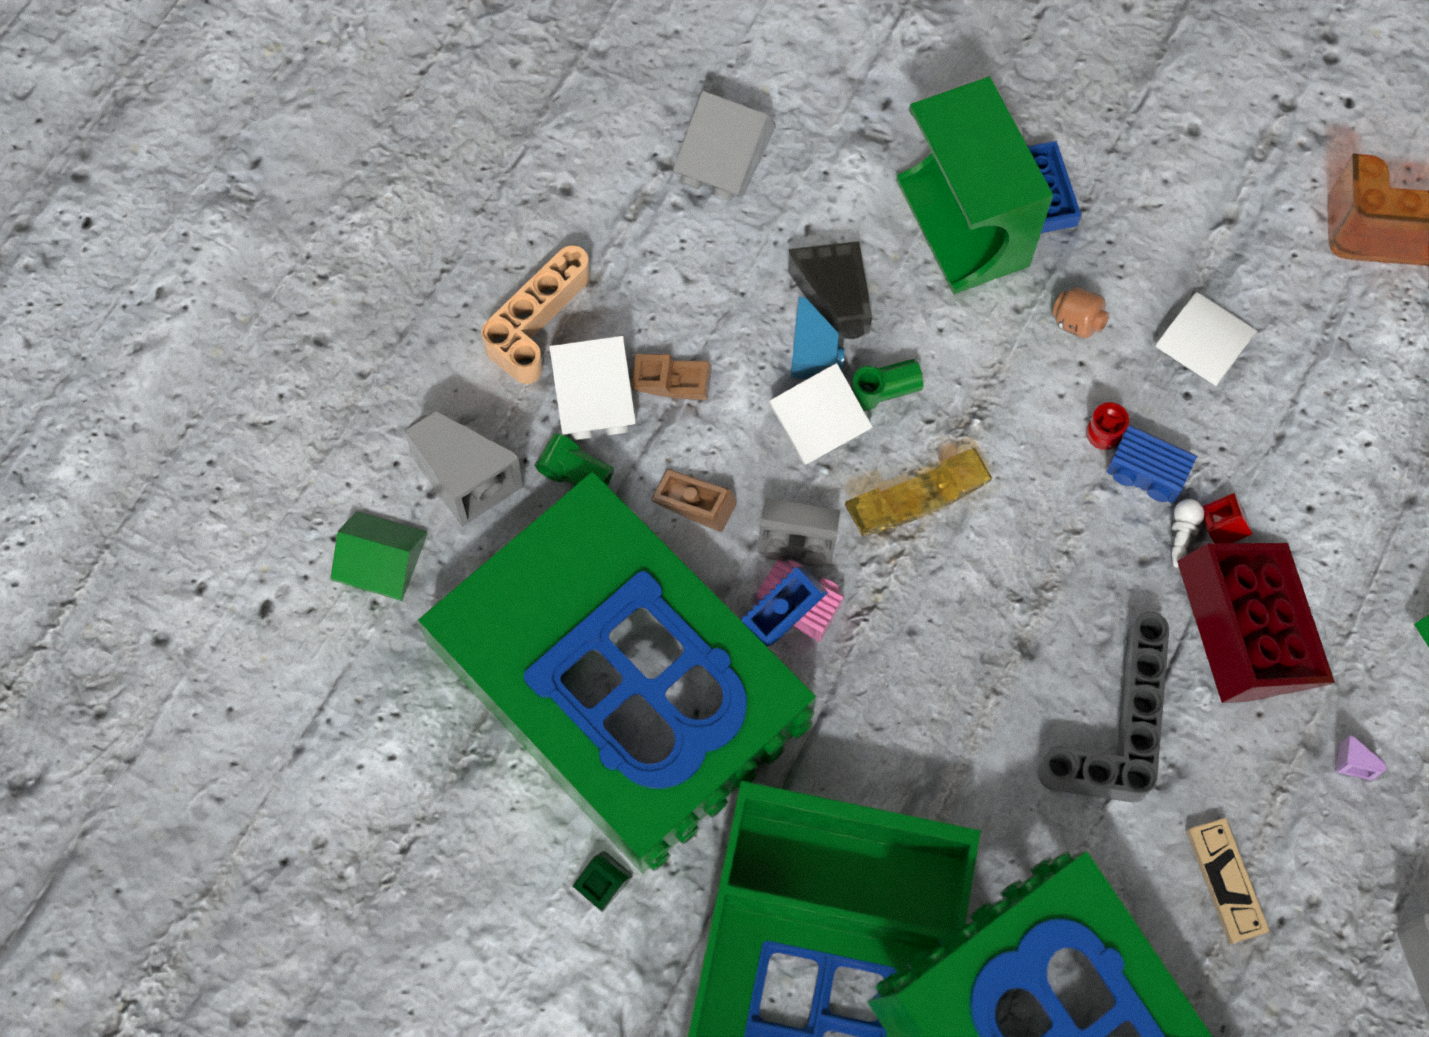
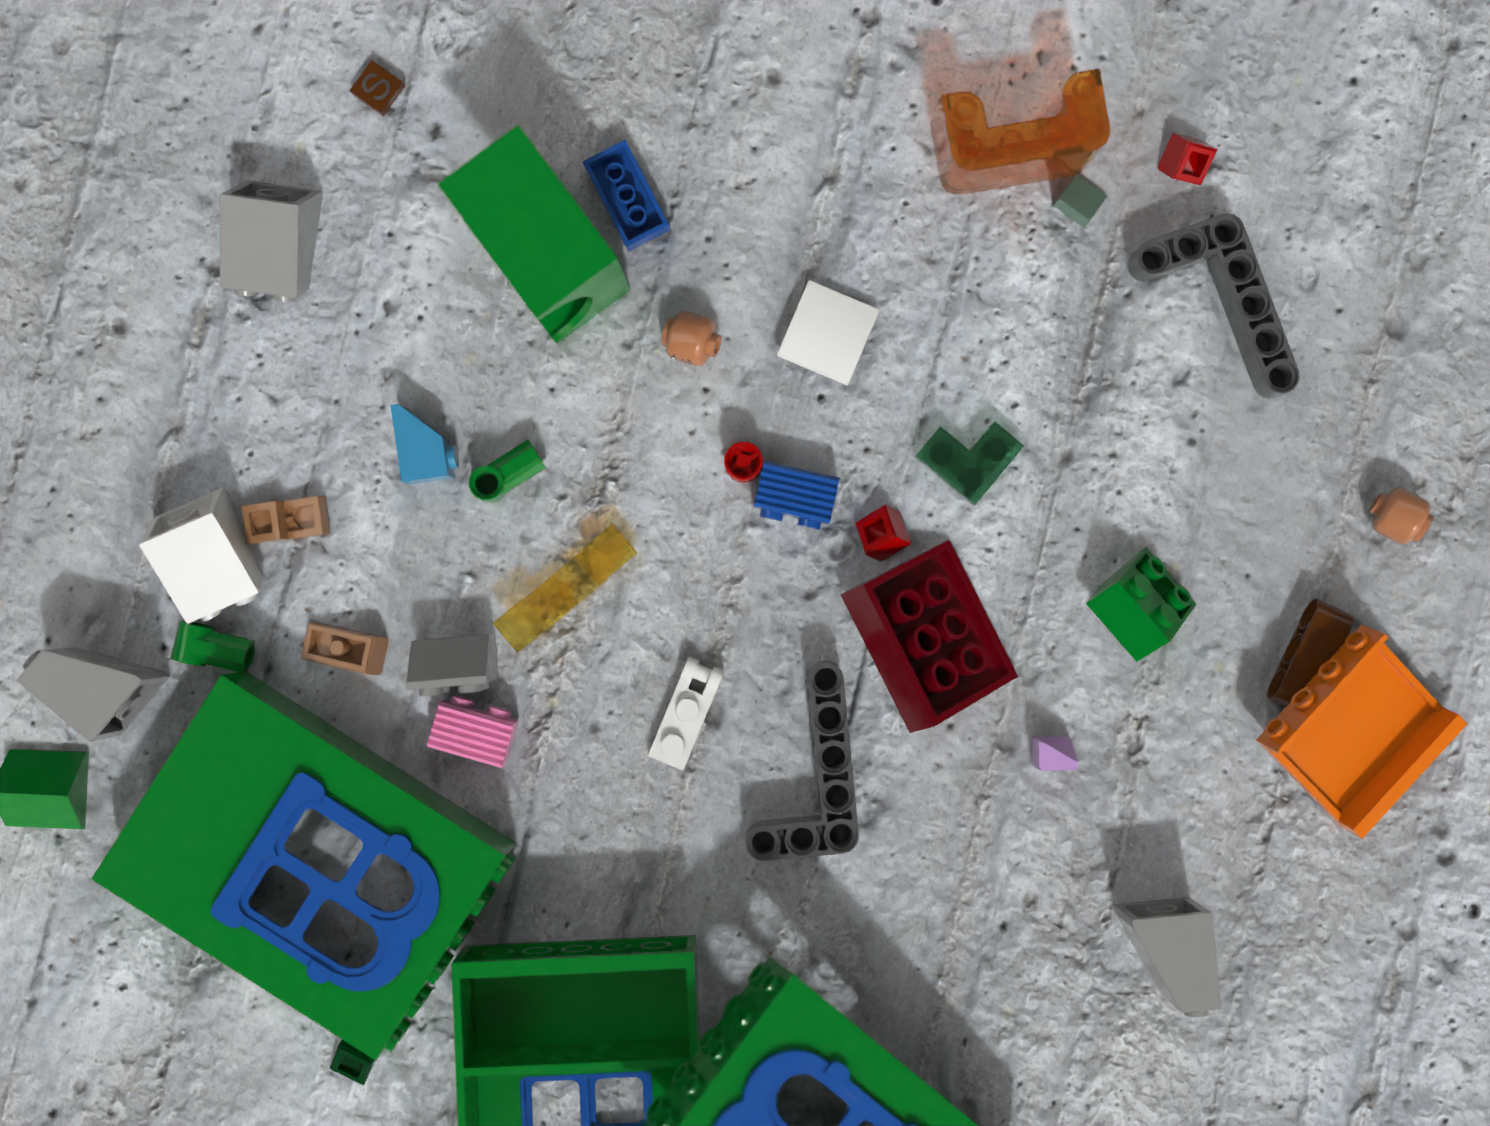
camera: 10 degrees left, 20 degrees up
light nougat beam [481,245,590,384] -> none
blue brick [742,567,828,647] -> none
white slope [768,363,873,465] -> none
clear smoke slope [787,241,872,339] -> none
white bar [1172,499,1204,568] -> none
tan tile [1186,818,1270,945] -> none
none -> reddish brown tile [350,60,405,117]
none -> white plate [648,656,725,770]
none -> clear green plate [915,421,1024,506]

